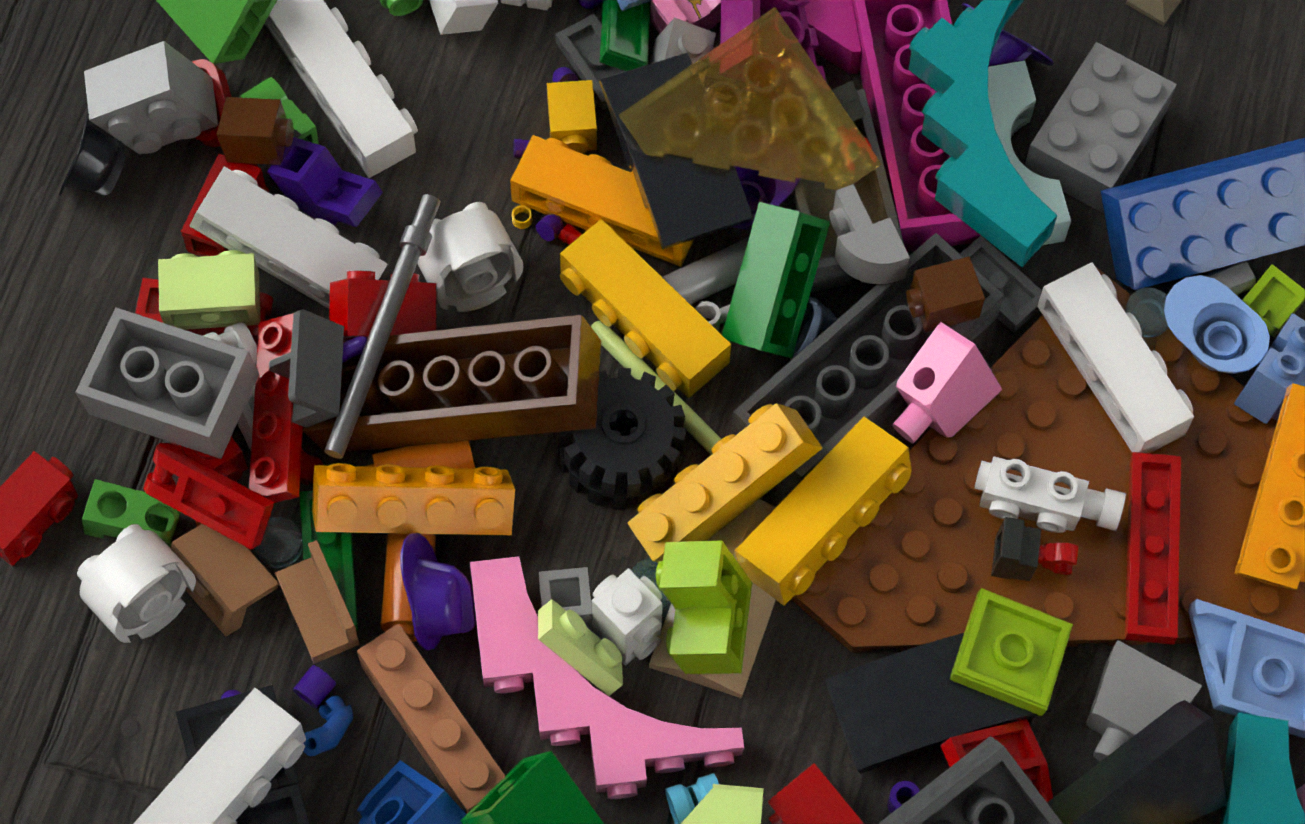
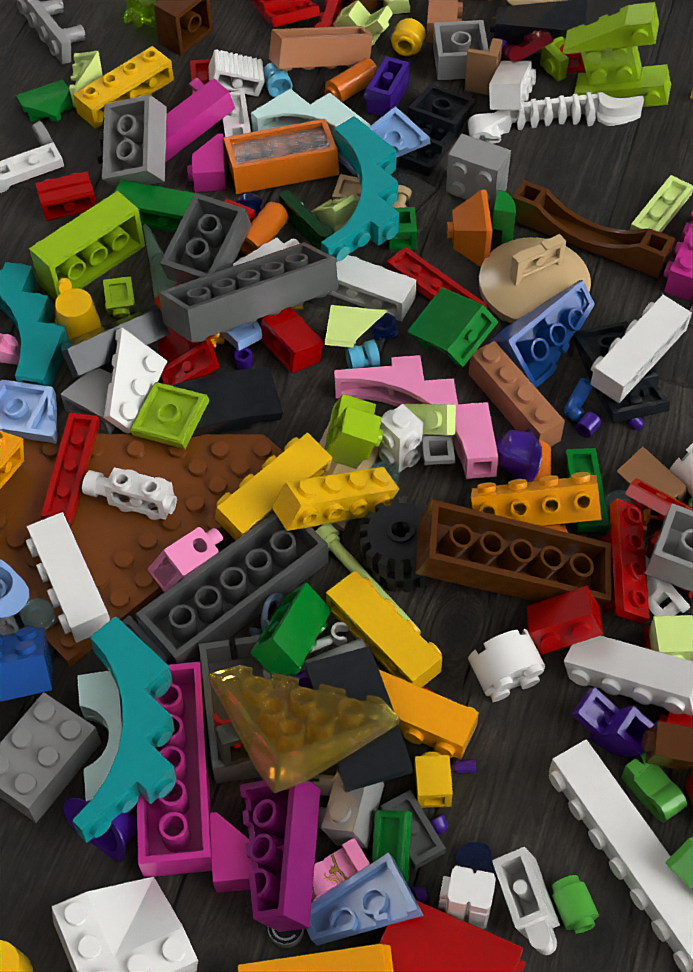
camera: 175 degrees left, 10 degrees down
dark grey panel [269,309,344,428] -> none
medium nougat panel [275,540,360,664] -> none
flat silver bar [324,194,441,459] -> none
dark purple piece [342,336,367,363] -> none
light grey brick [829,184,910,284] -> none
reddish brown brick [906,256,985,332] -> none
pearl dark grey piece [991,517,1079,581] -> none
none -> white wing [104,327,167,434]
none -> clear blue piece [456,842,493,873]

